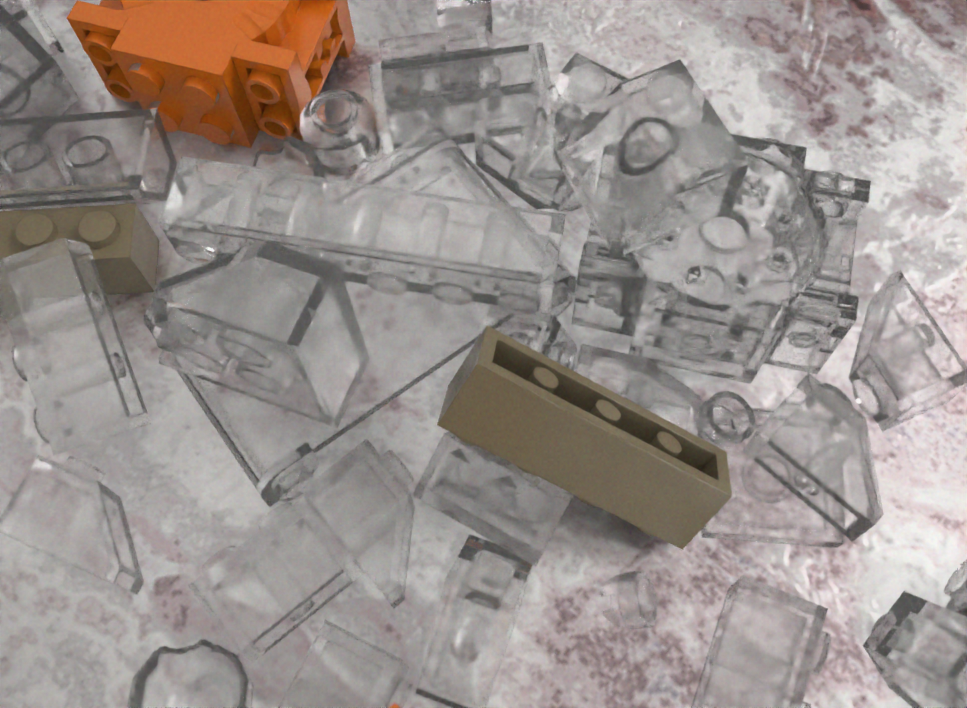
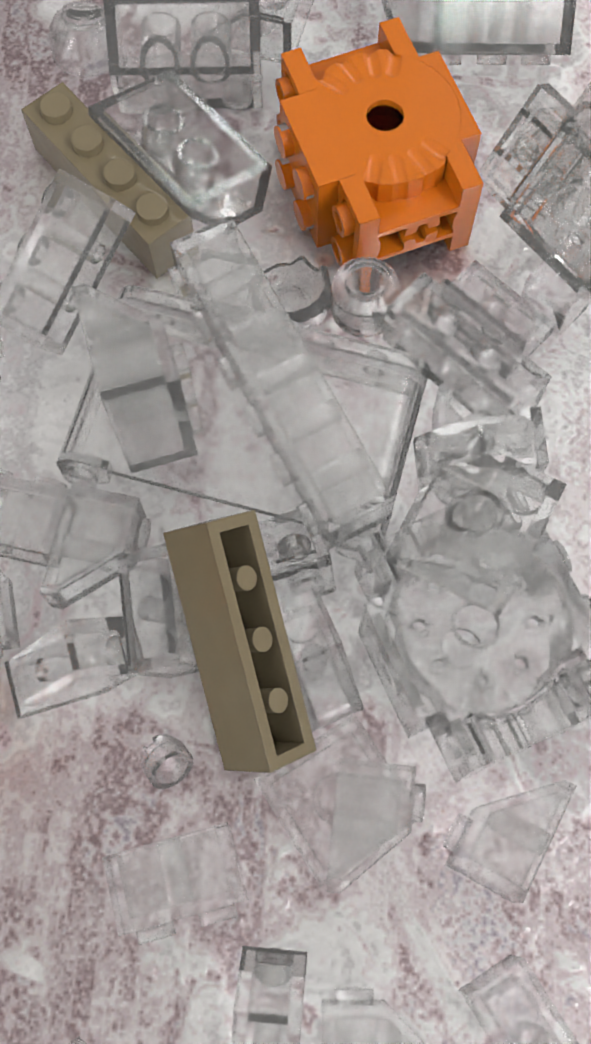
camera: 50 degrees right, 5 degrees up
clear hinge [694,391,755,450] -> none

